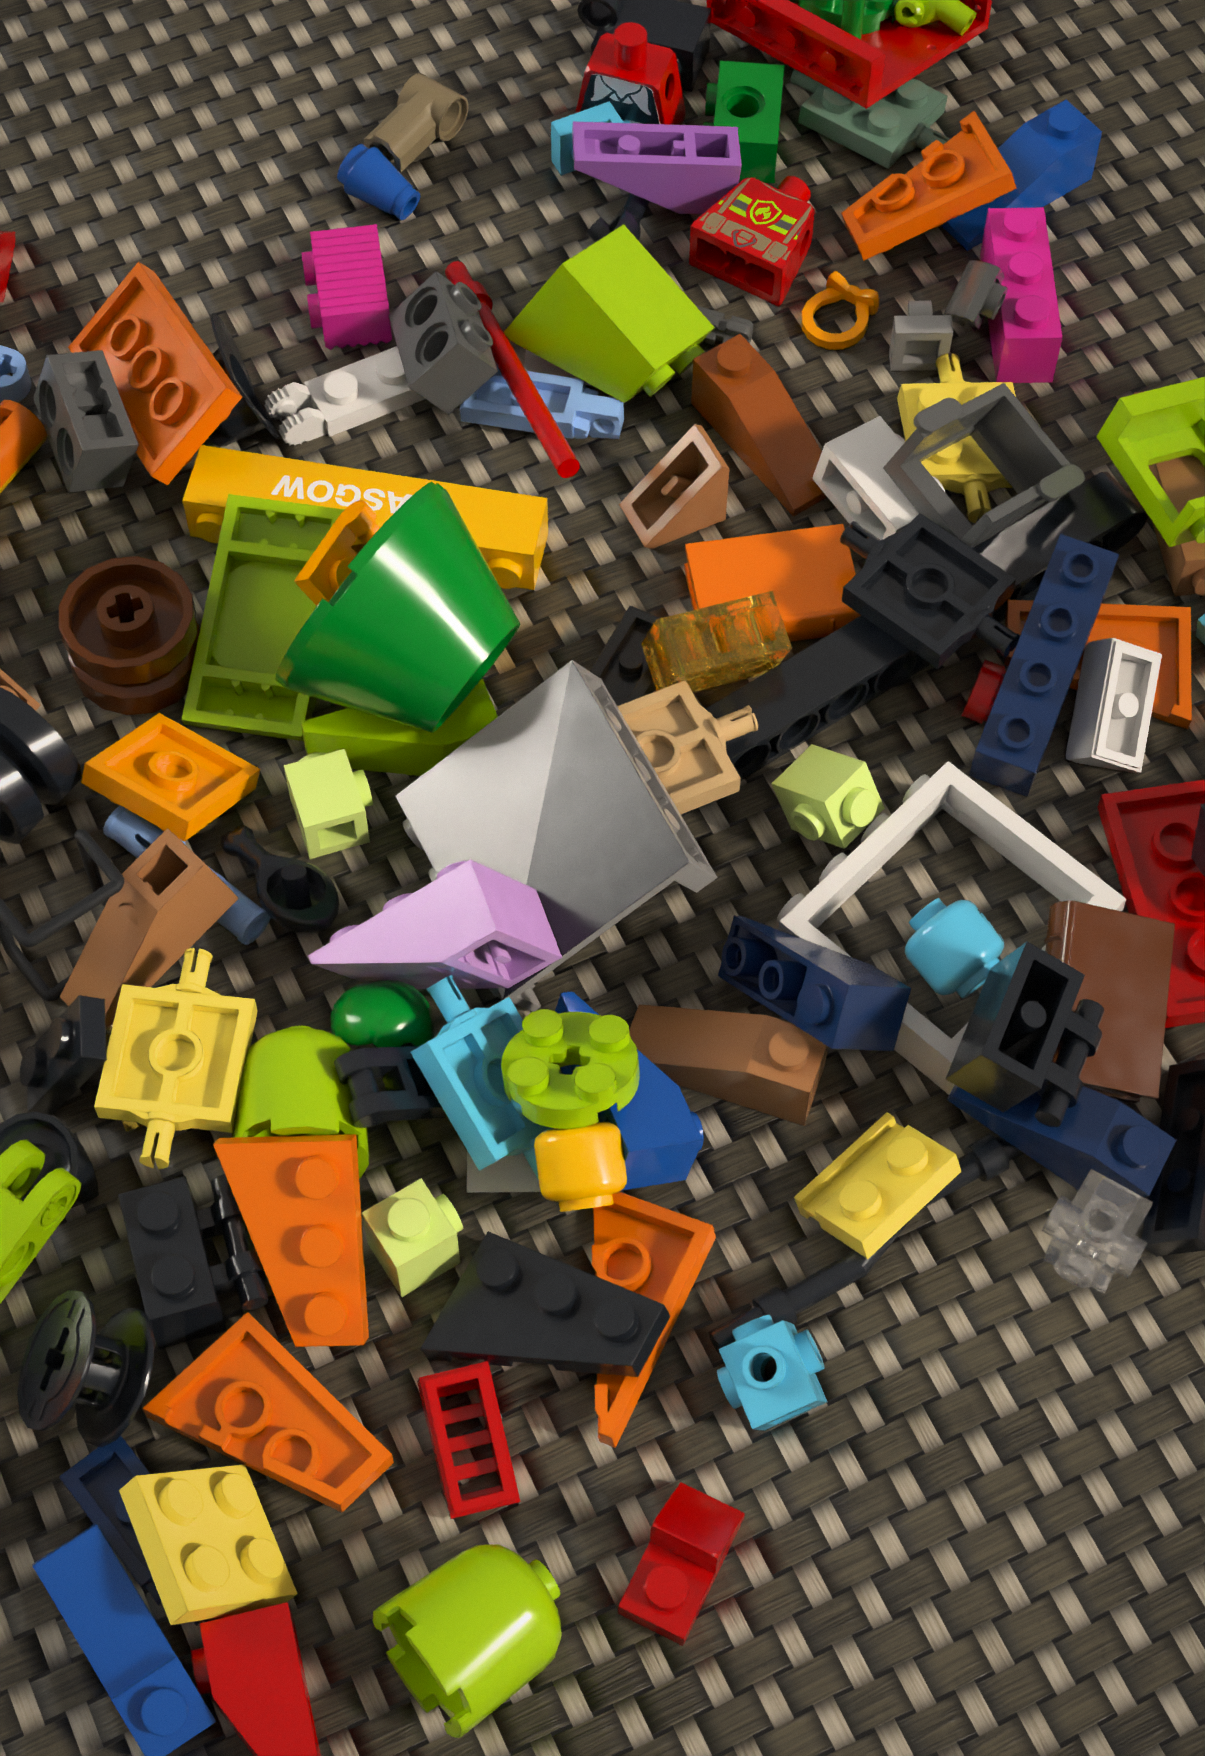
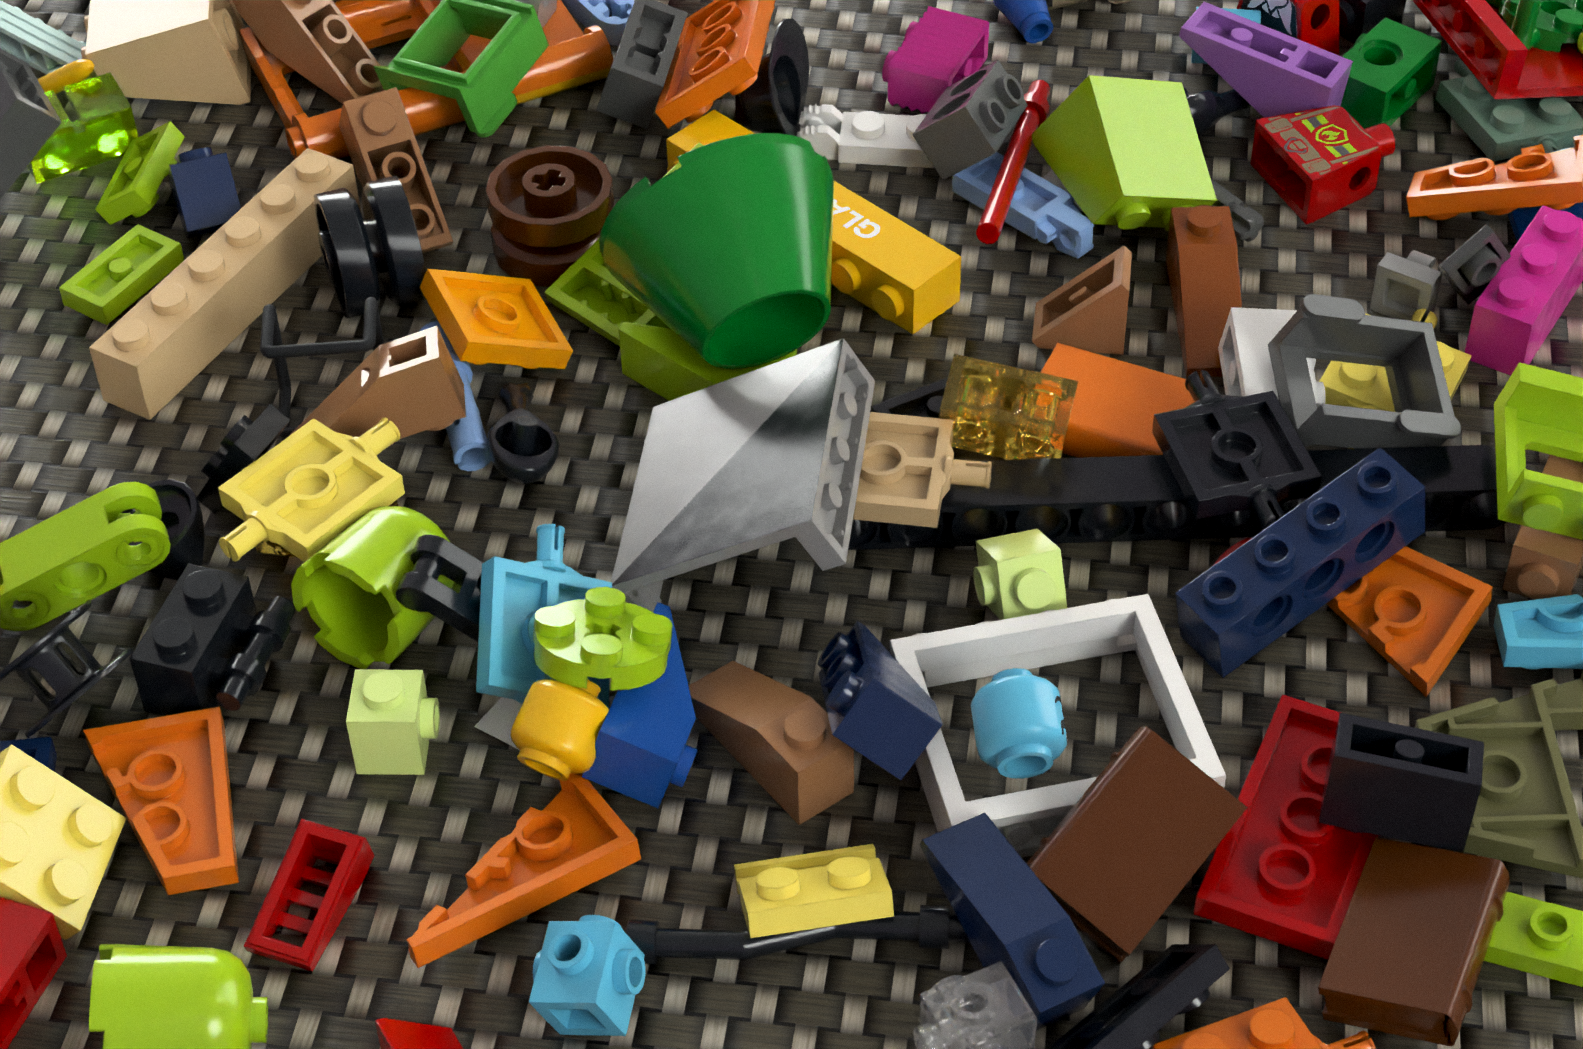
camera: 35 degrees right, 15 degrees down
orange wing [213,1134,369,1347] -> none
yellowish green brick [284,749,373,859] -> none
lavender slope [308,859,562,989] -> none
green hair [330,980,434,1048] -> none
black wing [420,1231,670,1377] -> none
light orange piece [802,271,879,350] -> none
black brick [945,941,1104,1127] -> none
white slope [1066,638,1162,773] -> none

